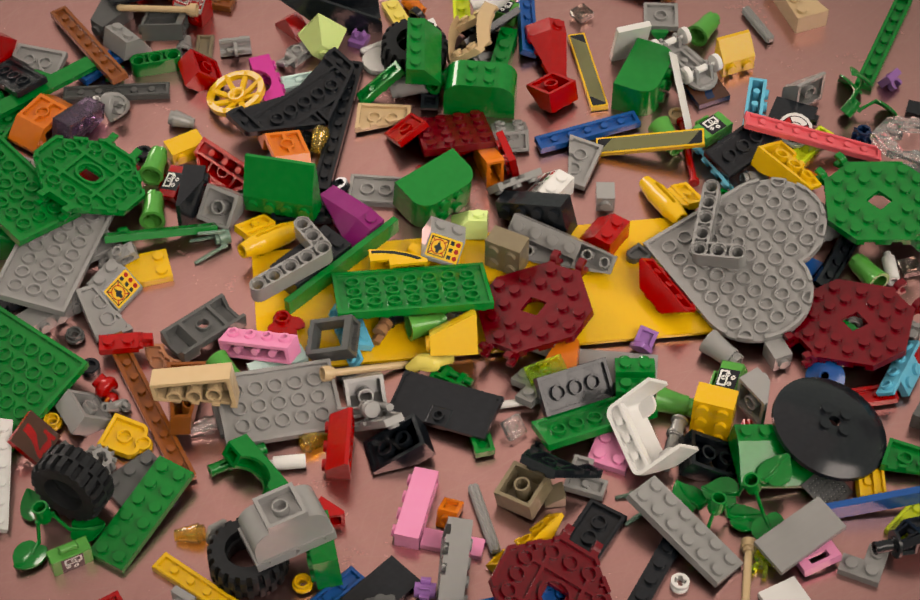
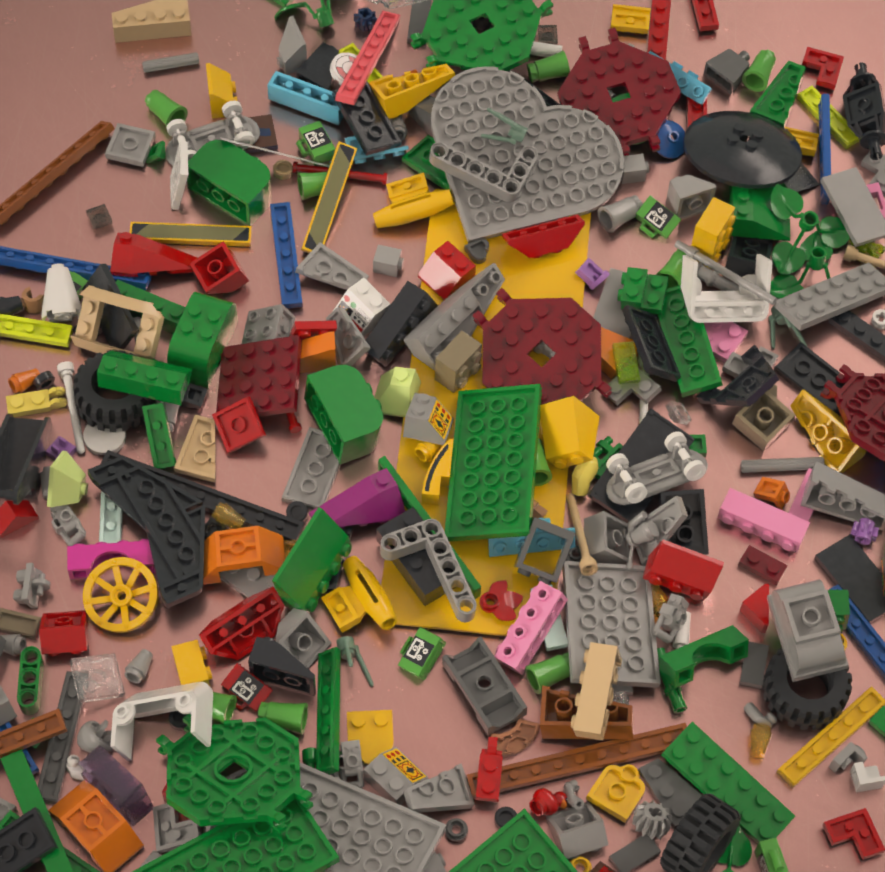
camera: 80 degrees left, 10 degrees up
none -> clear plate [70,653,125,703]
none -> white windscreen [110,682,213,761]
none -> bright green piece [398,627,446,680]
none -> sand green plant [481,108,528,145]
none -> light grey piece [606,432,708,505]
none -> light grey piece [653,593,689,643]
none -> light grey bar [675,240,777,305]
none -> dark red plate [738,545,788,586]

